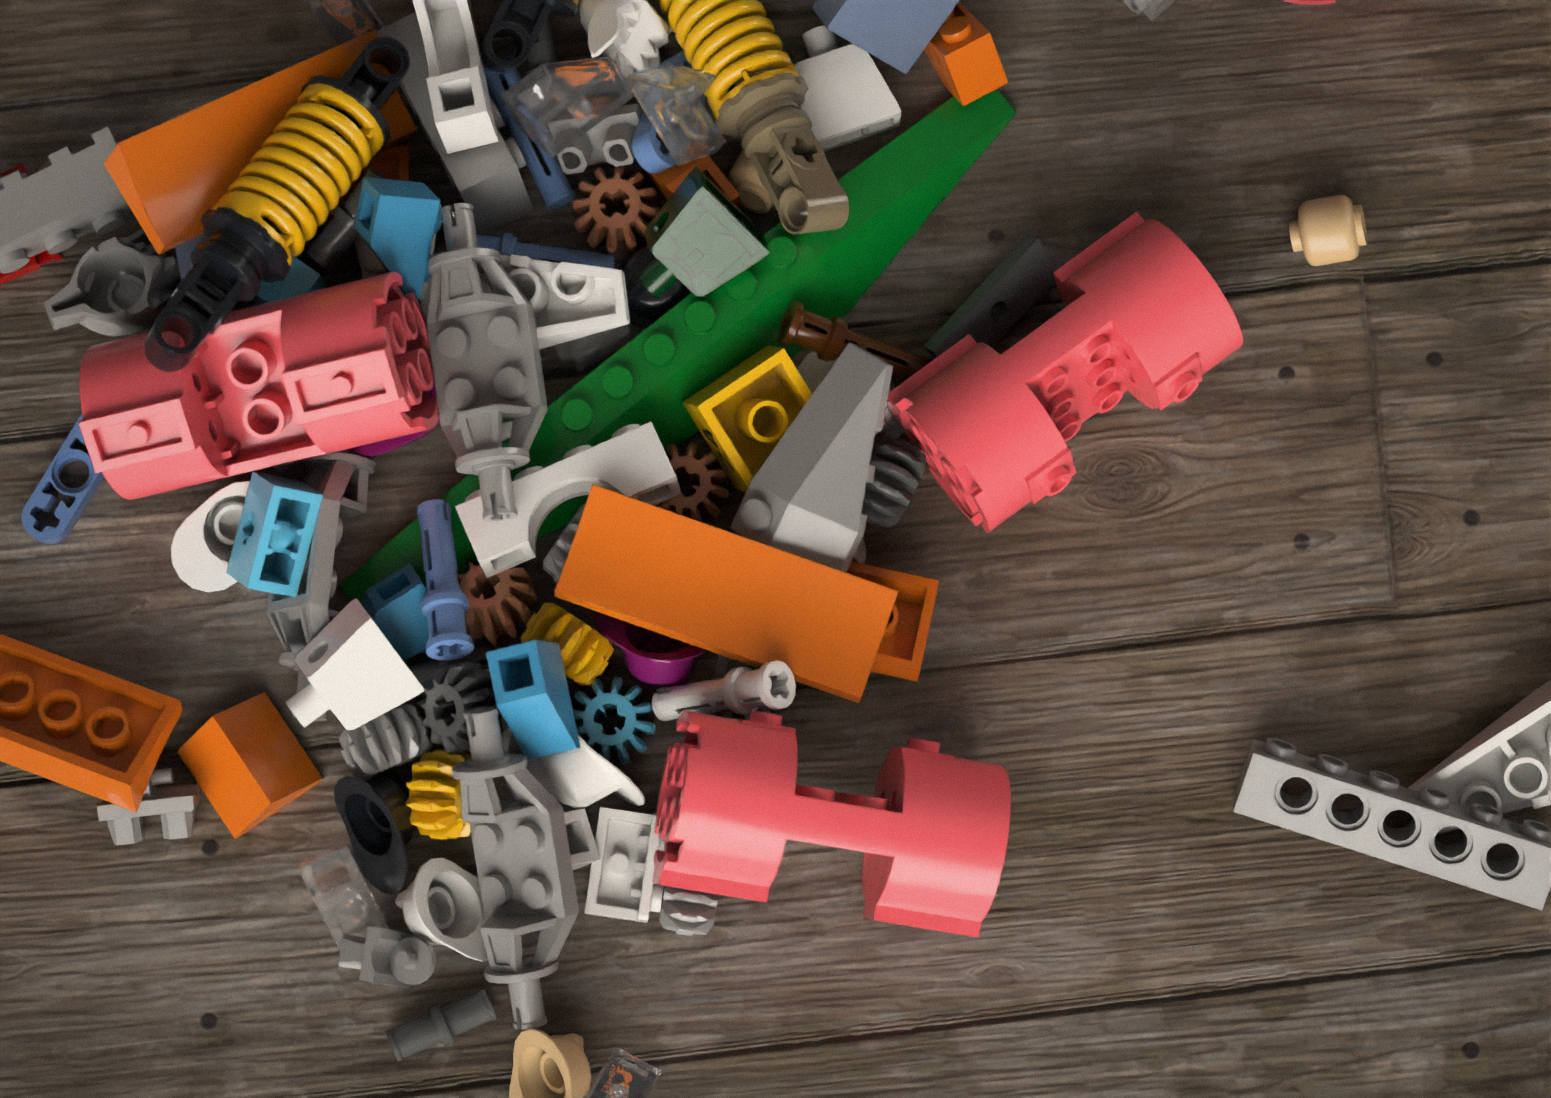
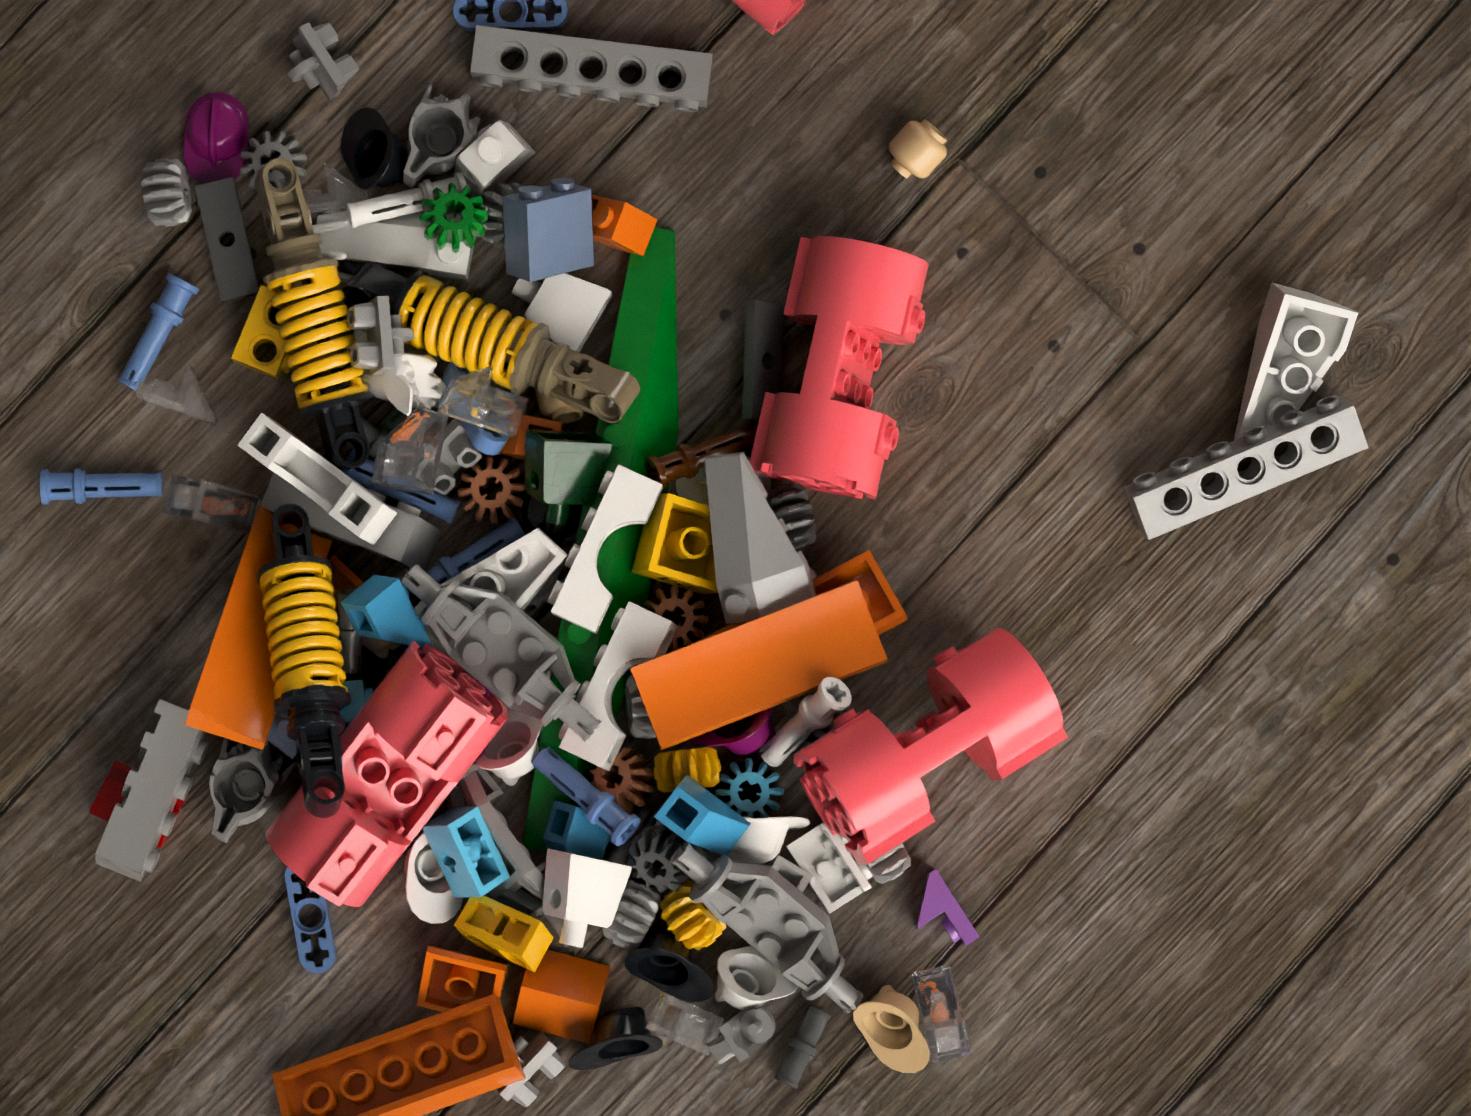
camera: 45 degrees left, 5 degrees up
none -> orange slope [416,945,509,1012]
none -> yellow brick [454,895,554,973]
none -> white piece [475,705,543,786]
none -> white arch [548,464,663,634]
none -> black piece [568,1006,663,1070]
none -> medium lavender slope [915,869,980,946]

